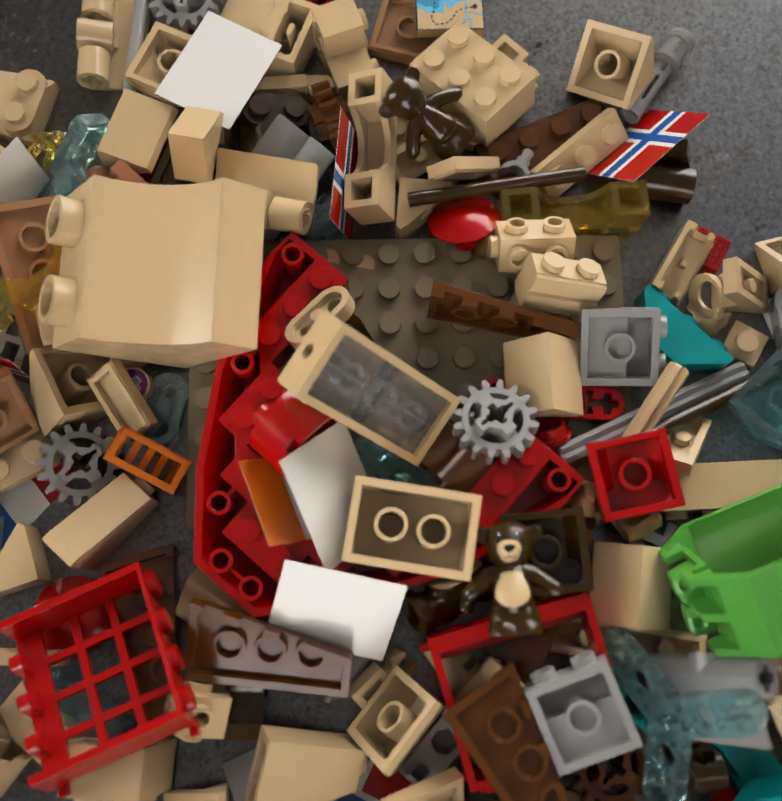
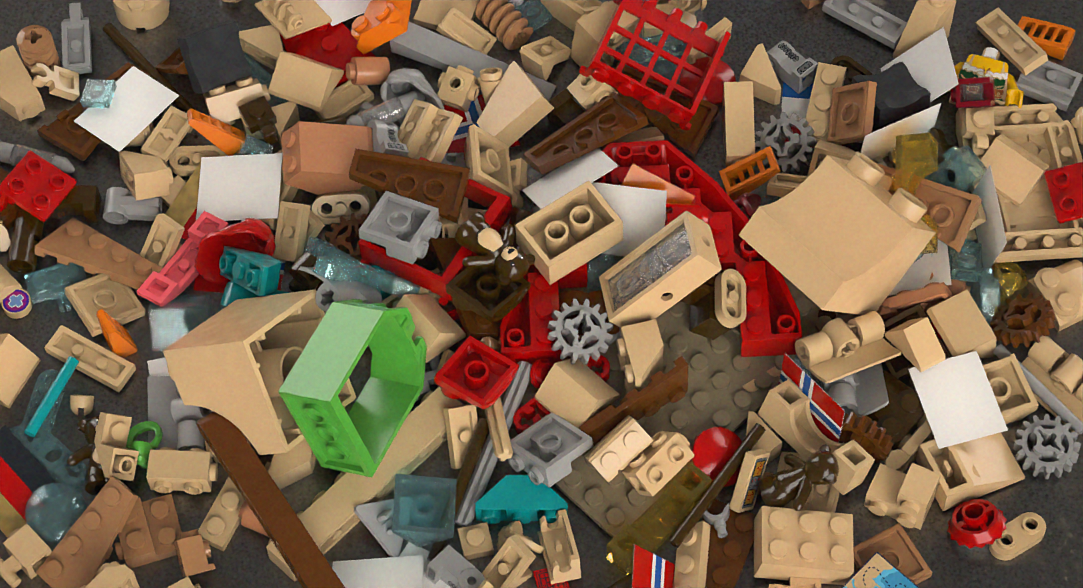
camera: 140 degrees right, 15 degrees down
none -> tan slope [616,319,663,393]
none -> dark red piece [734,192,761,219]
none -> reddish brown gear [990,293,1056,348]

